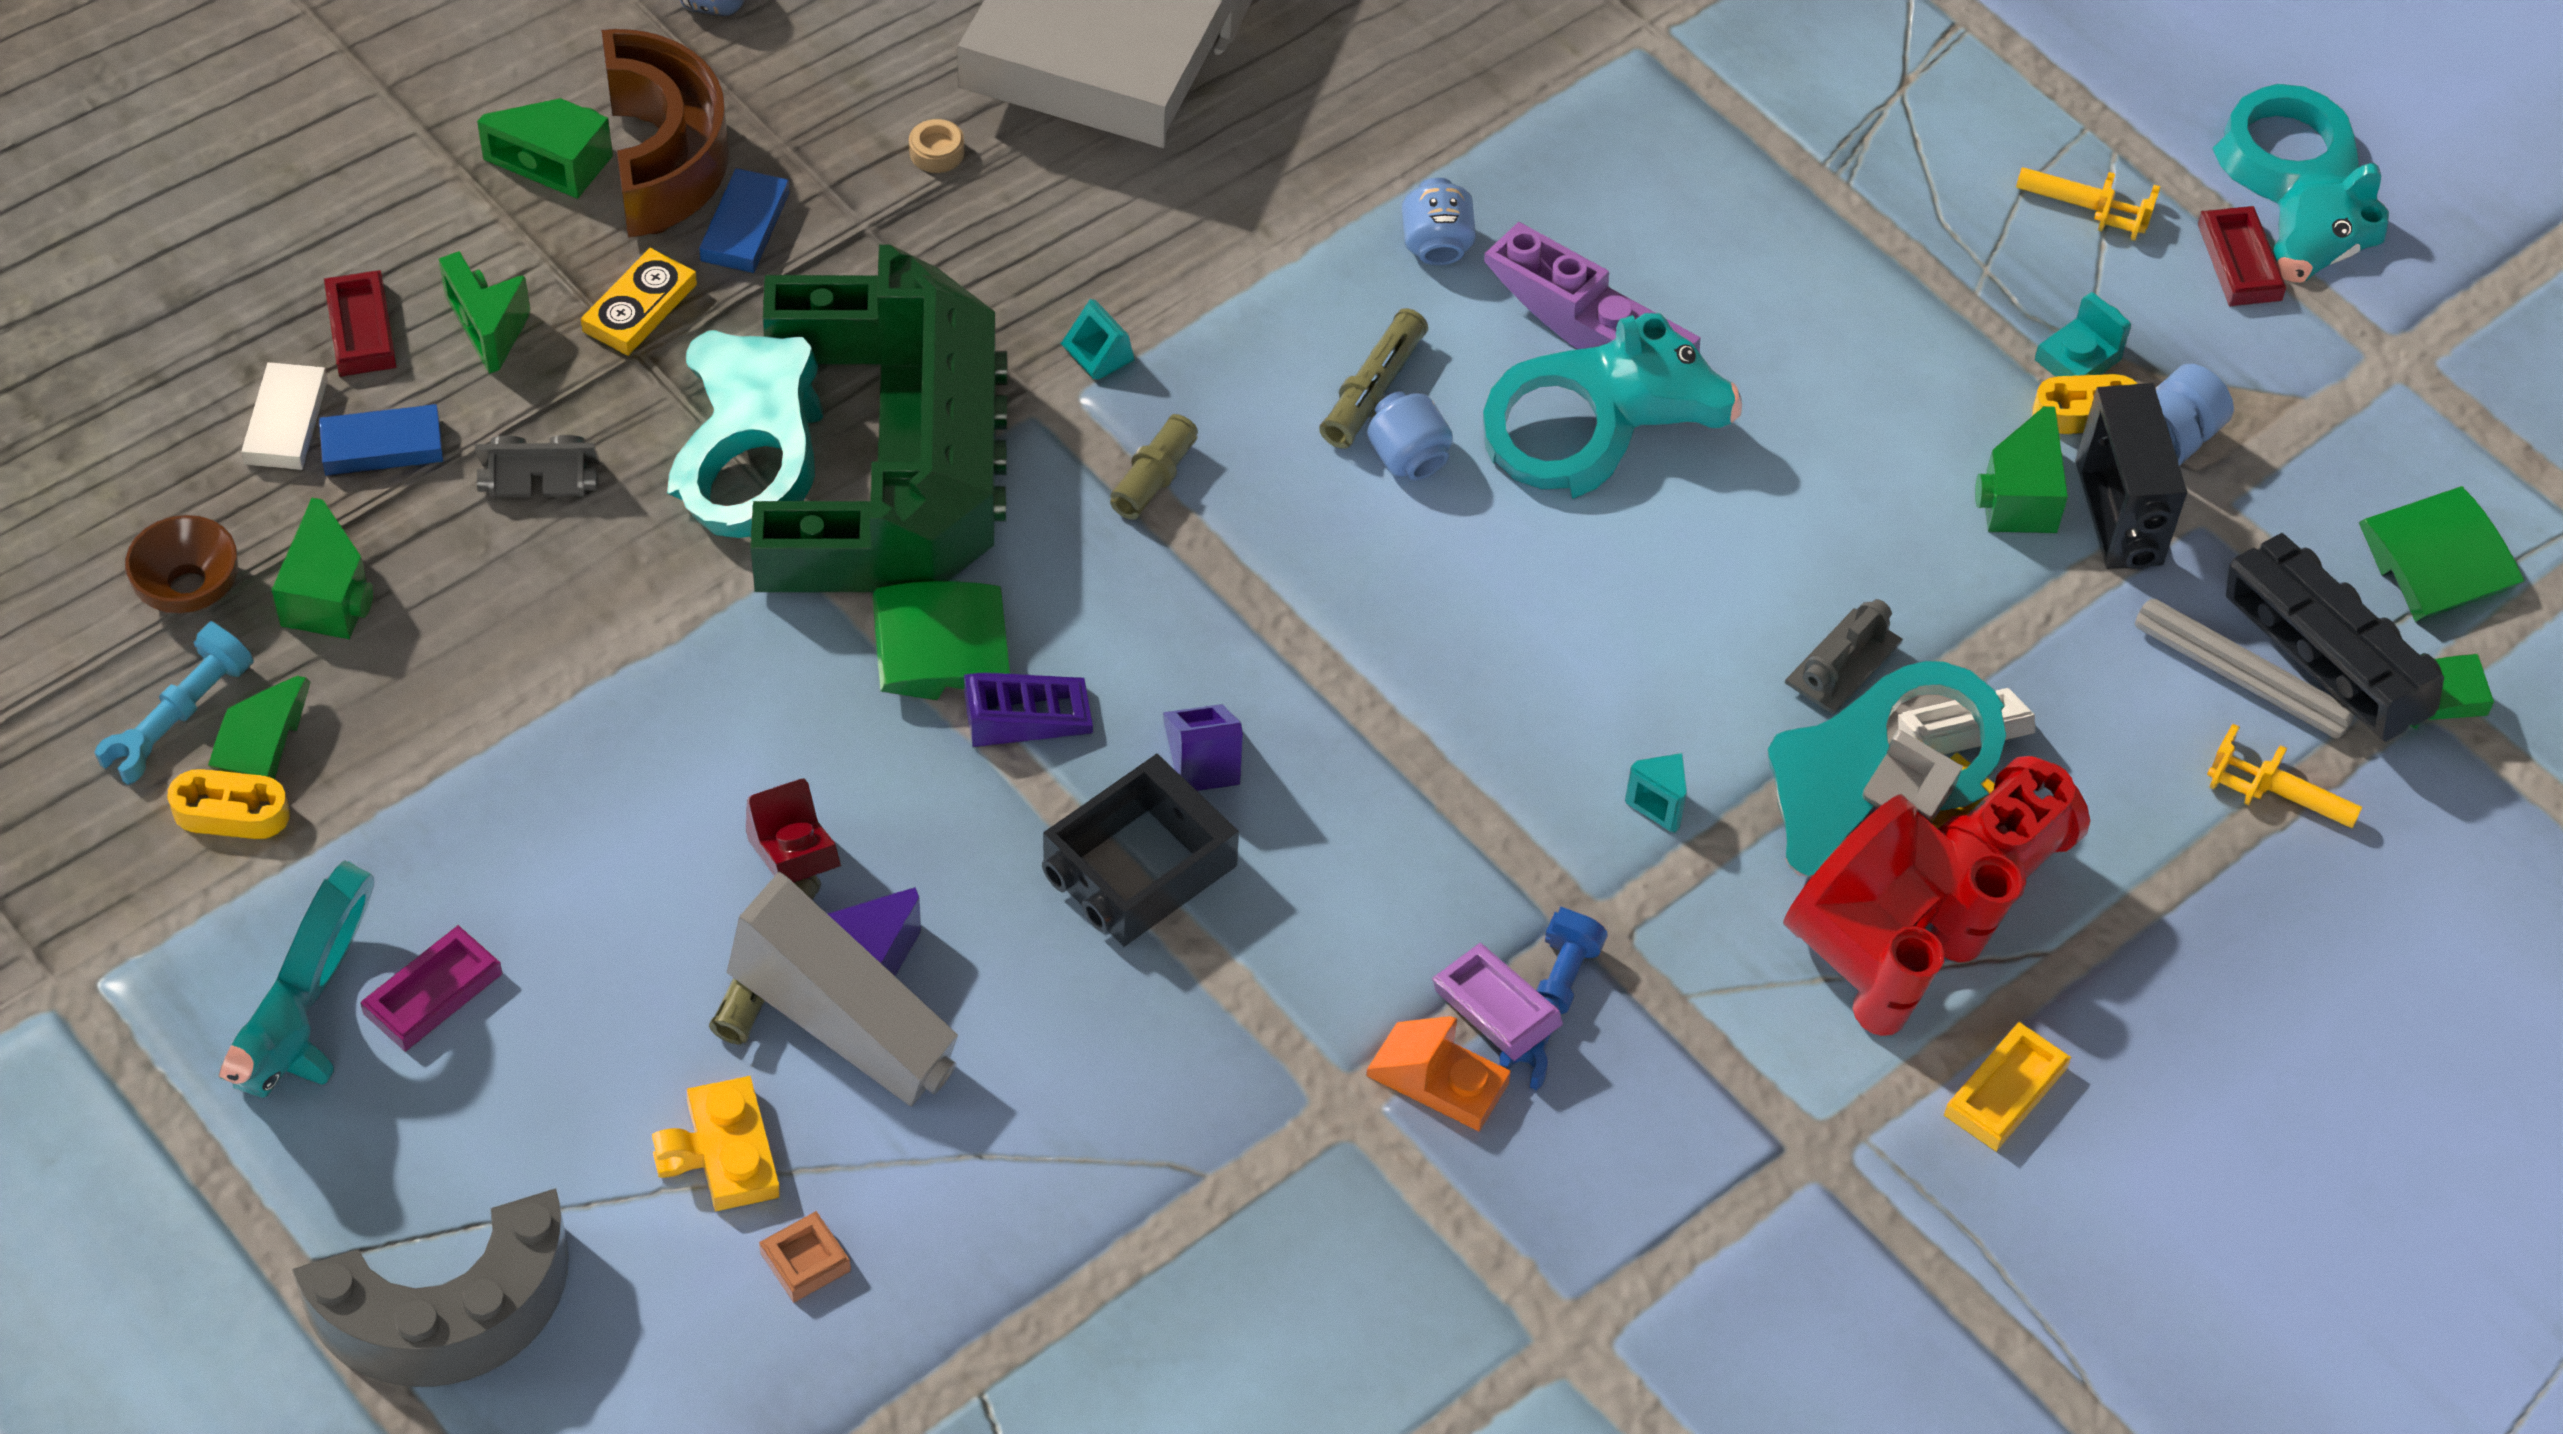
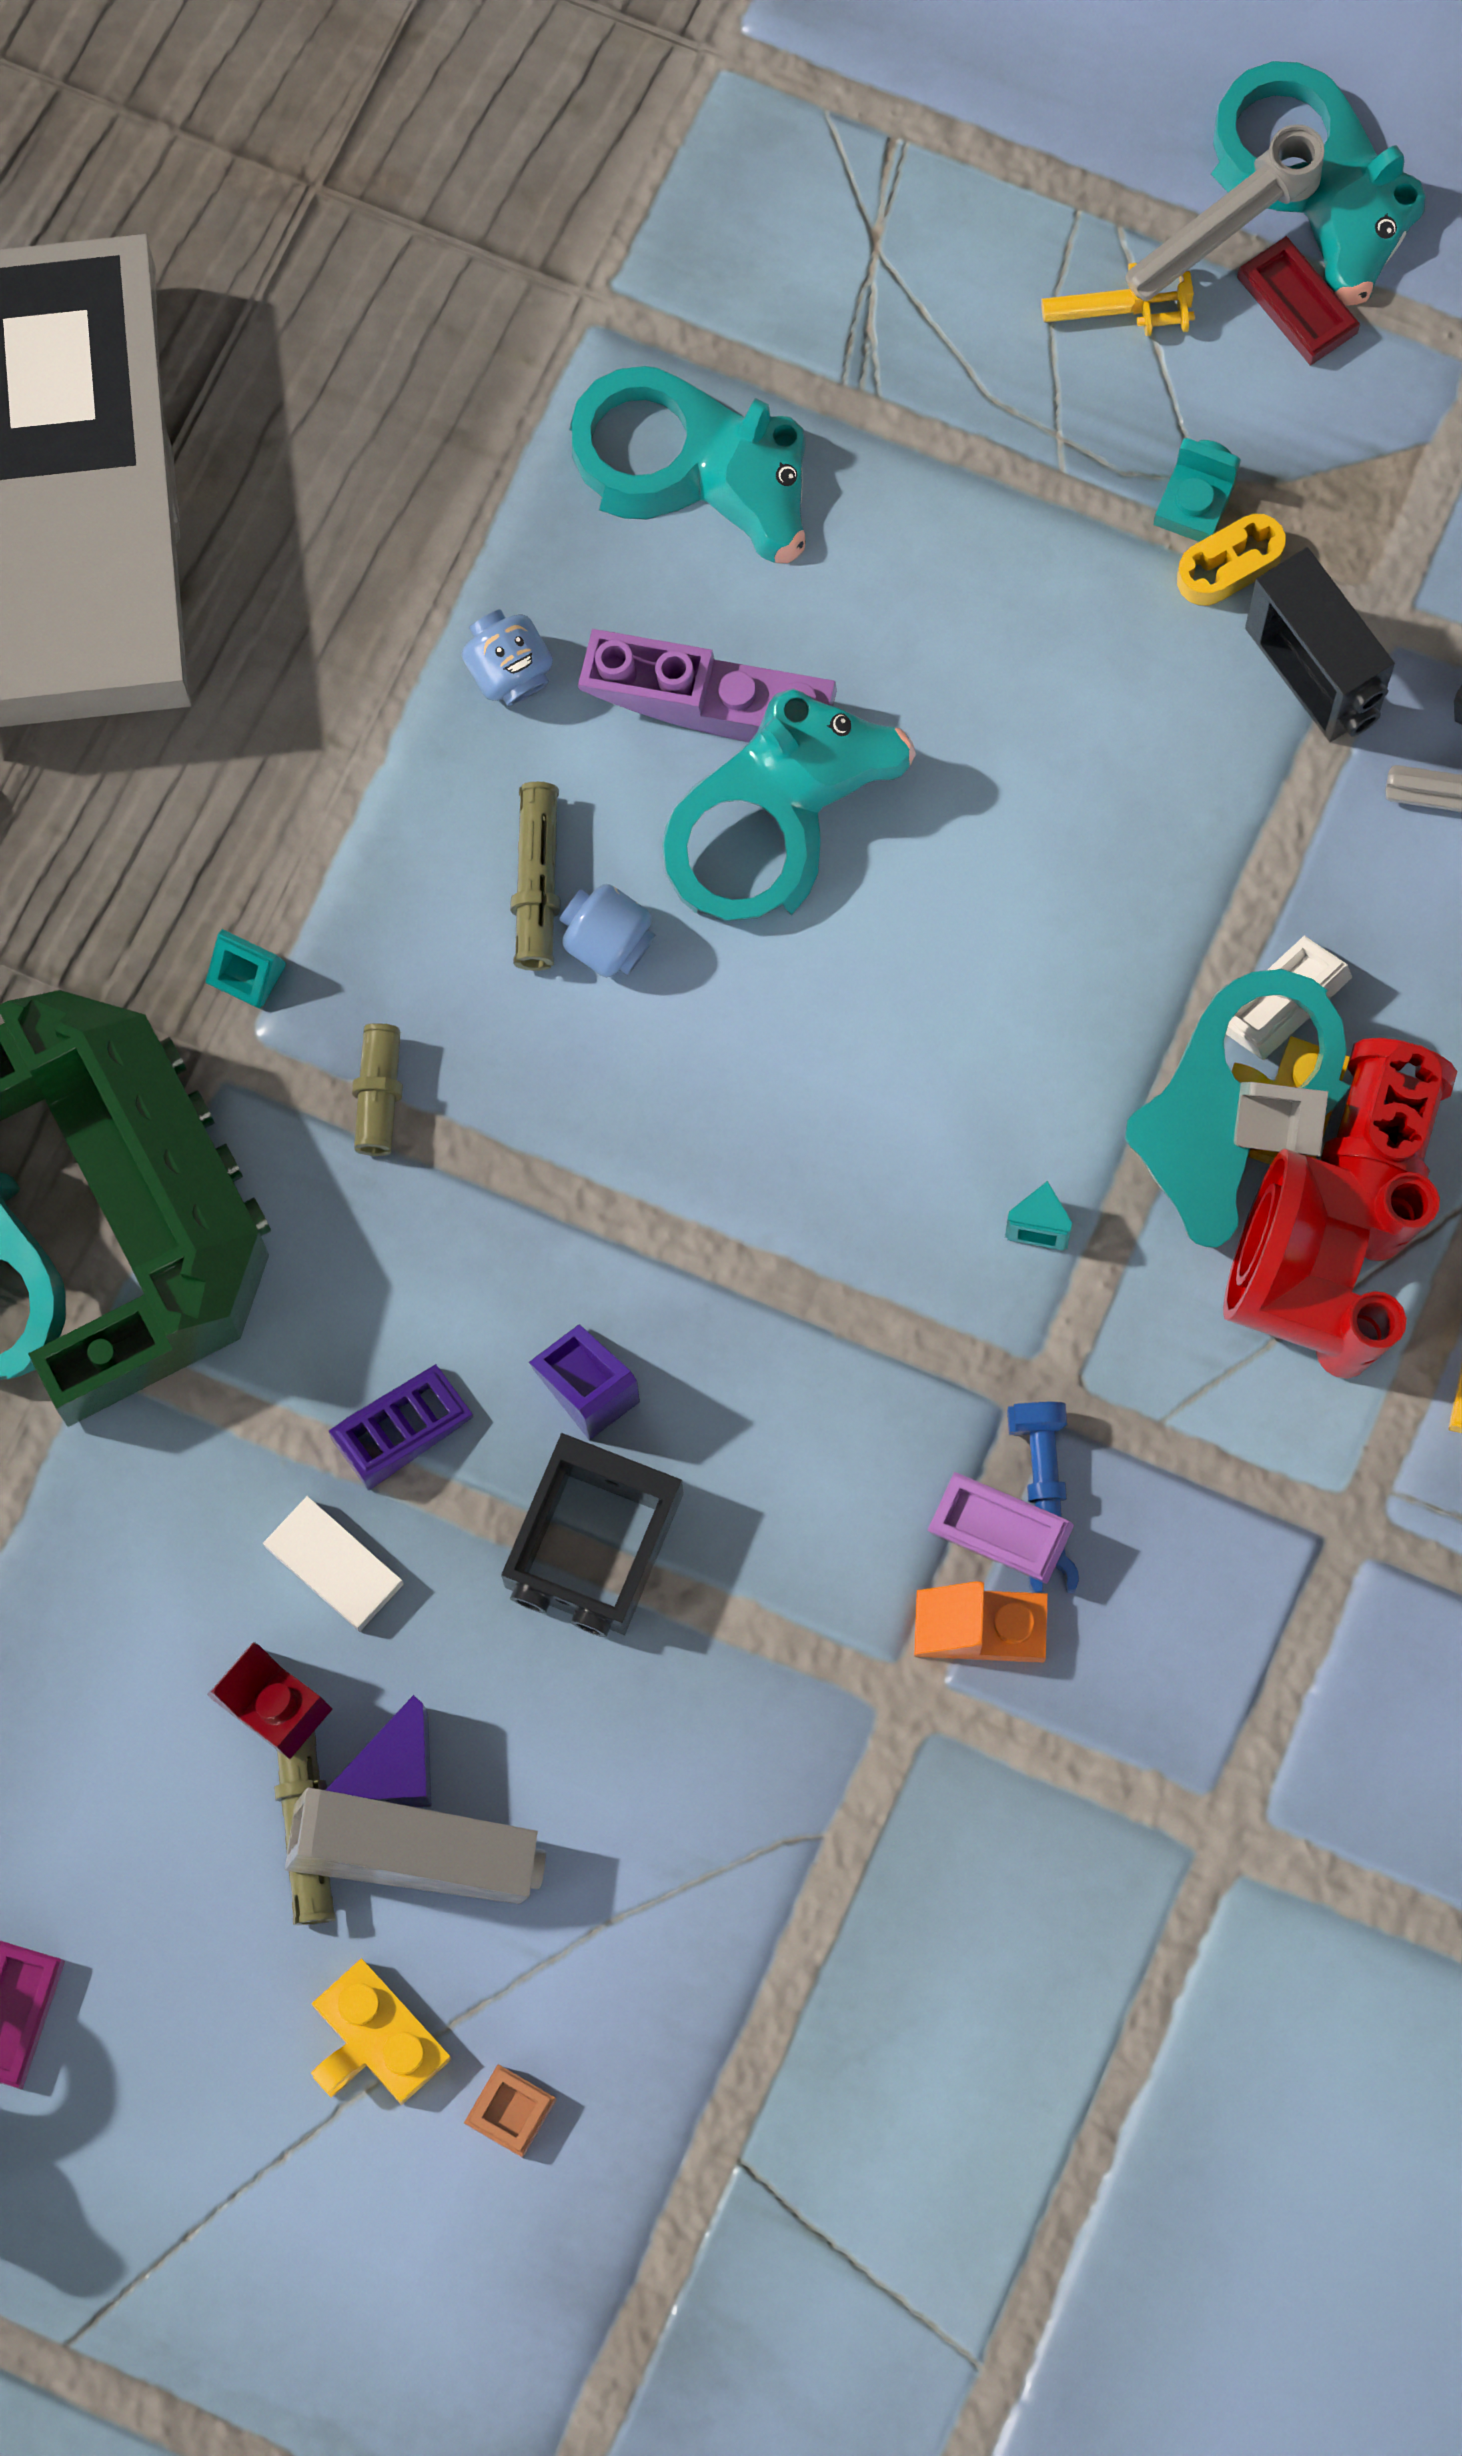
camera: 20 degrees left, 20 degrees up
dark grey brick [292,1188,569,1387] -> none
green slope [872,581,1010,701] -> none
dark grey hinge [1785,599,1903,715] -> none
green slope [1975,406,2068,533] -> none
medium blue wheel [2156,364,2234,466] -> none
none -> white tile [263,1496,404,1632]
none -> teal animal [569,366,806,563]
none -> light grey axle [1125,124,1324,301]

